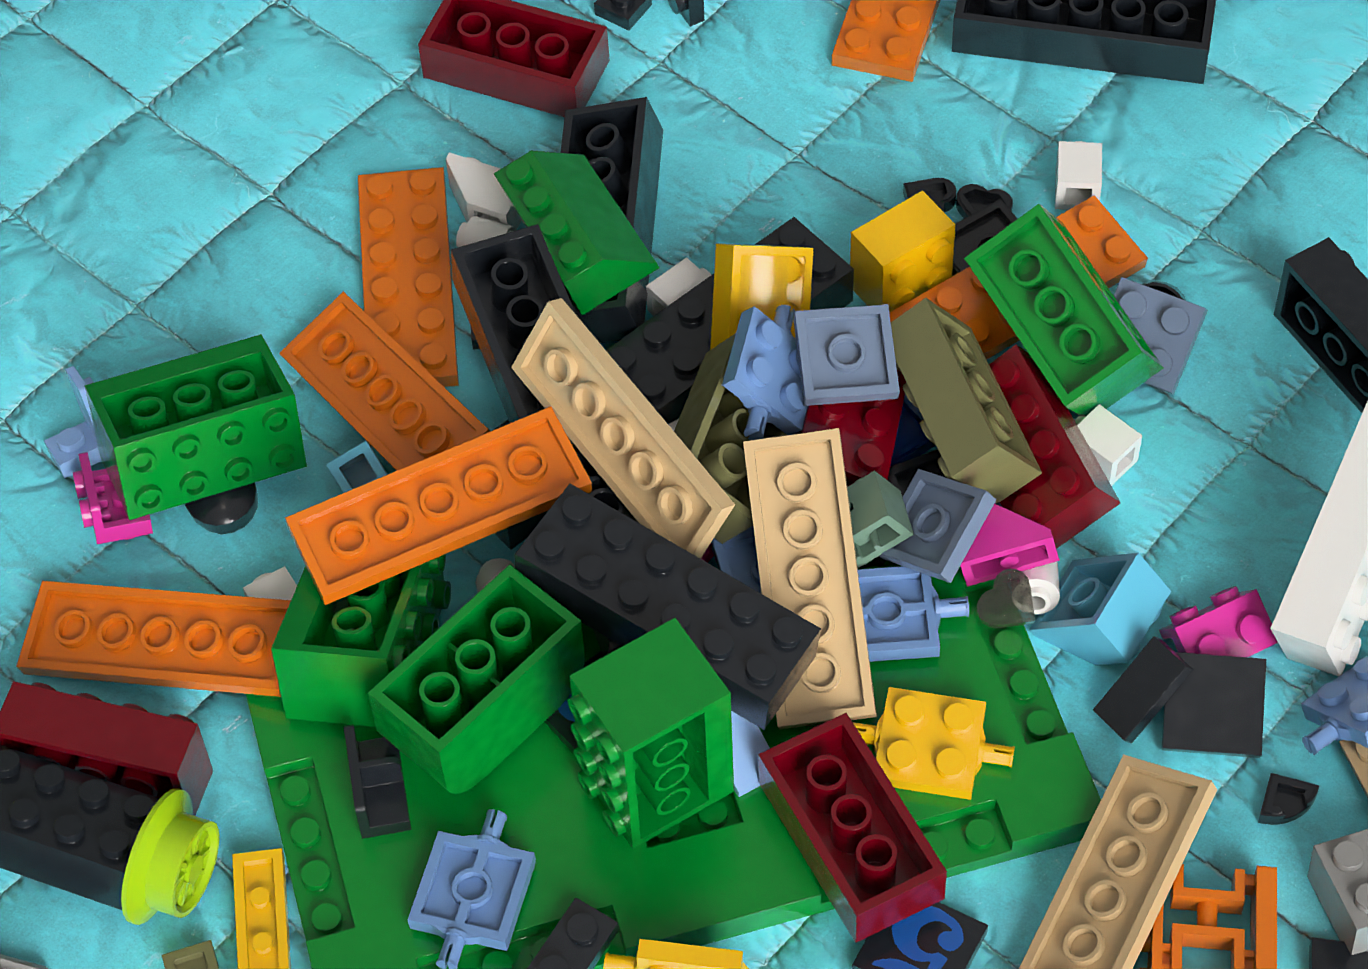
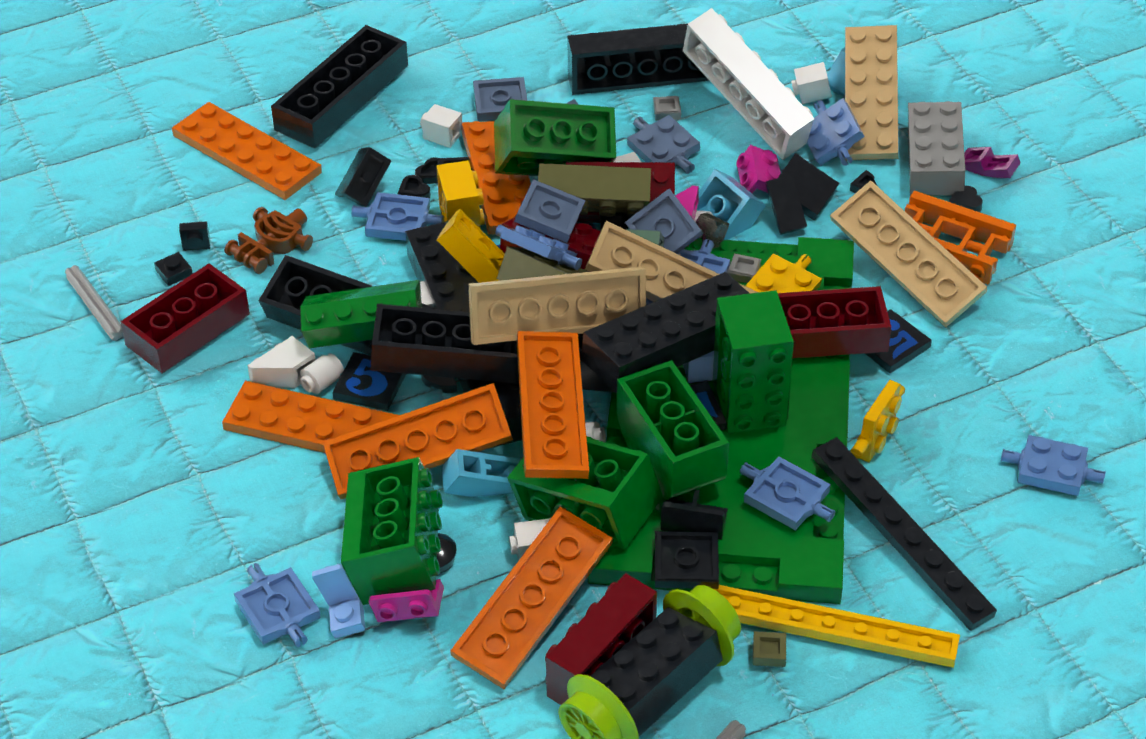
camera: 70 degrees left, 10 degrees down
none -> dark orange piece [224,207,313,274]
none -> medium blue plate [234,563,321,647]
none -> black panel [335,147,391,207]
none -> medium blue plate [351,192,444,241]
none -> sand blue plate [473,77,527,121]
none -> sand blue plate [627,115,700,174]
none -> light grey tile [653,96,681,121]
none -> black tile [655,531,719,589]
none -> light grey tile [727,253,762,283]

